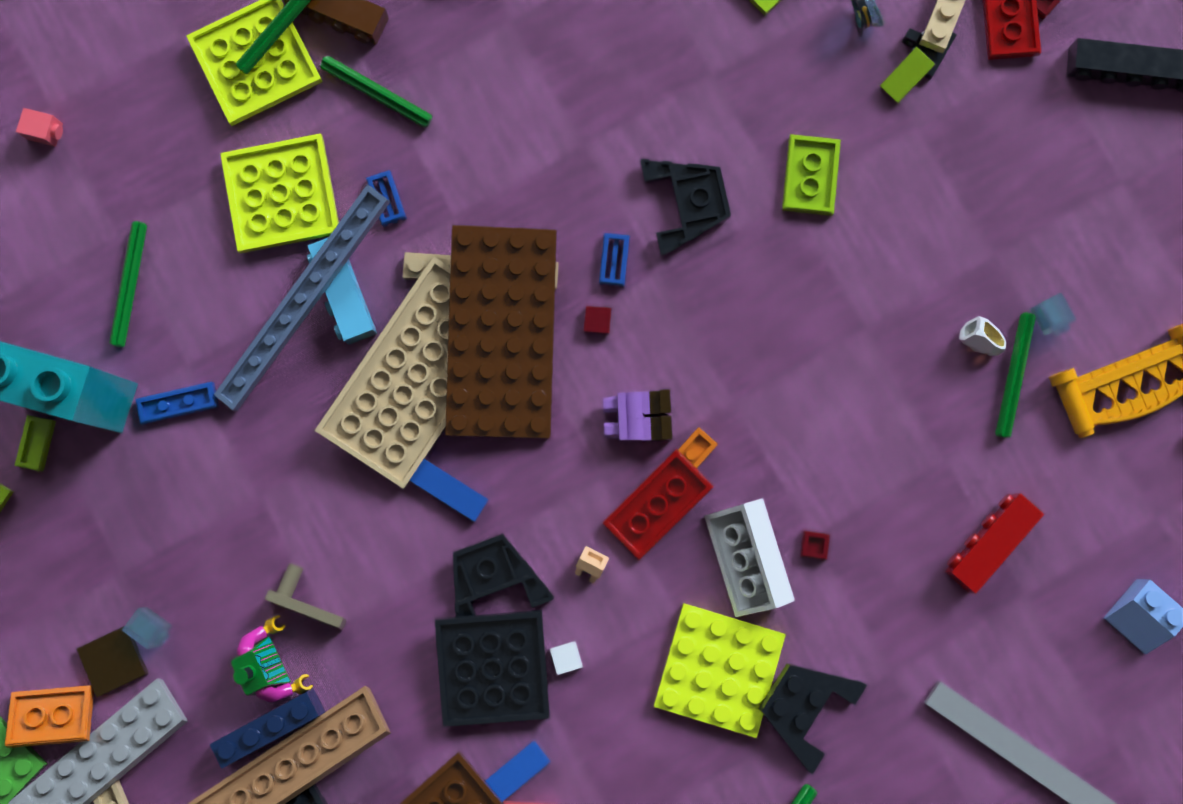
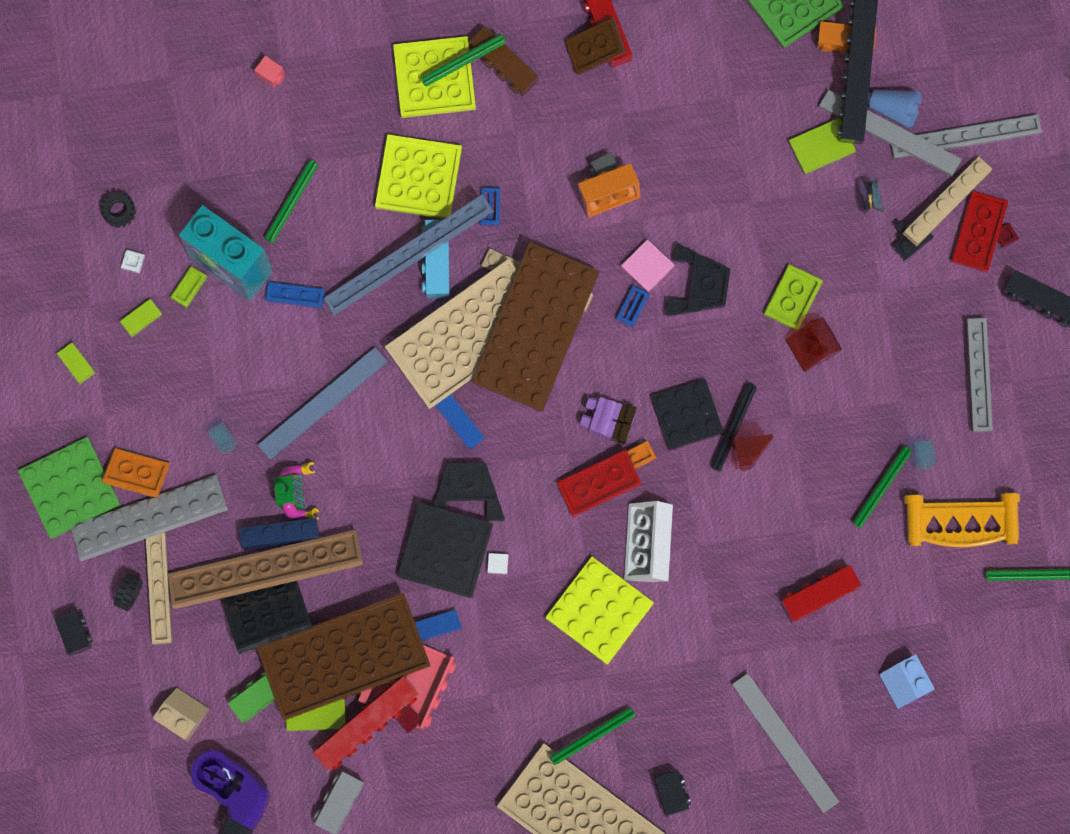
camera: 20 degrees right, 5 degrees down
dark brown tile [76,625,149,697] -> none
dark tan piece [265,563,347,630] -> none
green axle [320,56,433,128] -> none
light nougat tile [575,546,609,584] -> none
dark red tile [584,306,612,335] -> none
black wing [759,663,868,775] -> none
dark red tile [800,530,830,560] -> none
lime tile [880,47,935,103] -> none
white rock [959,316,1006,356] -> none
none -> sand blue tile [258,348,388,460]
none -> orange slope [578,163,641,218]
none -> dark grey brick [589,153,618,178]
none -> bright pink tile [621,239,675,293]
none -> black plate [651,379,724,451]
none -> black axle [712,383,757,472]
none -> clear red slope [732,434,773,471]
none -> clear red slope [785,317,842,372]
none -> light grey plate [966,318,993,432]

